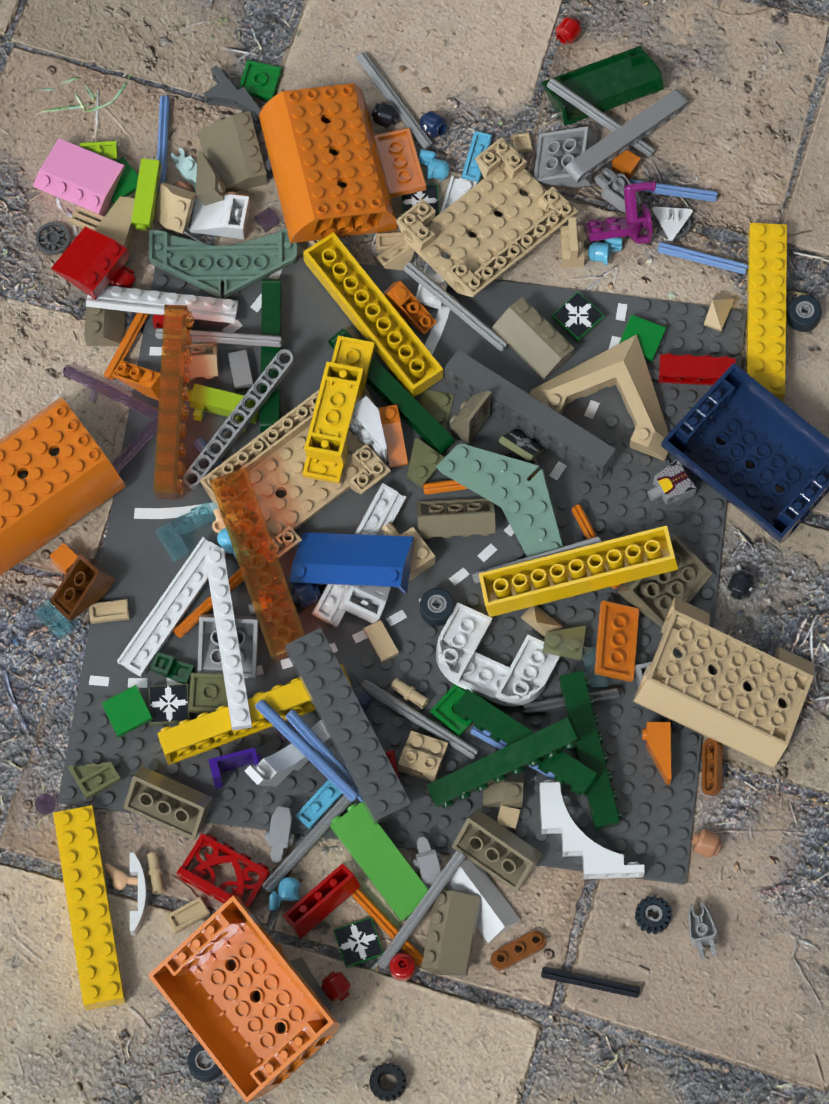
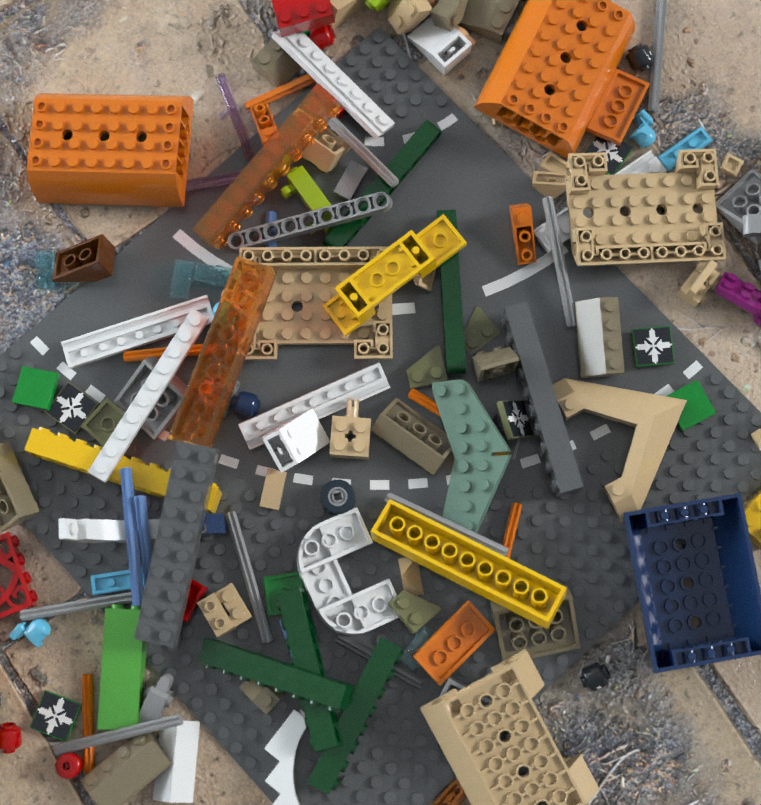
camera: 40 degrees right, 10 degrees up
orange brick [49,543,78,576] -> none
tan tile [89,599,129,624] -> none
sand green wing [149,228,297,298] -> none
dark green slope [150,652,196,685] -> none
dark purple panel [208,747,262,789] -> none
clear purple tile [254,207,280,233] -> none
light grey hinge [265,806,294,863] -> none
red brick [282,863,361,939] -> none
blue slope [290,532,414,593] -> none
yellow brick [303,232,443,398] -> none
white slope [350,396,387,464] -> none
orange slope [378,405,408,468] -> none
tan pin [391,678,429,709] -> none
dark blue head [420,111,447,138] -> none
dark tan slope [452,809,542,892] -> none
tan tile [497,805,520,830] -> none
medium azure piece [588,237,623,265] -> none
orange slope [642,722,671,785] -> none
light grey torso [647,460,696,505] -> none
red brick [658,353,736,385] -> none

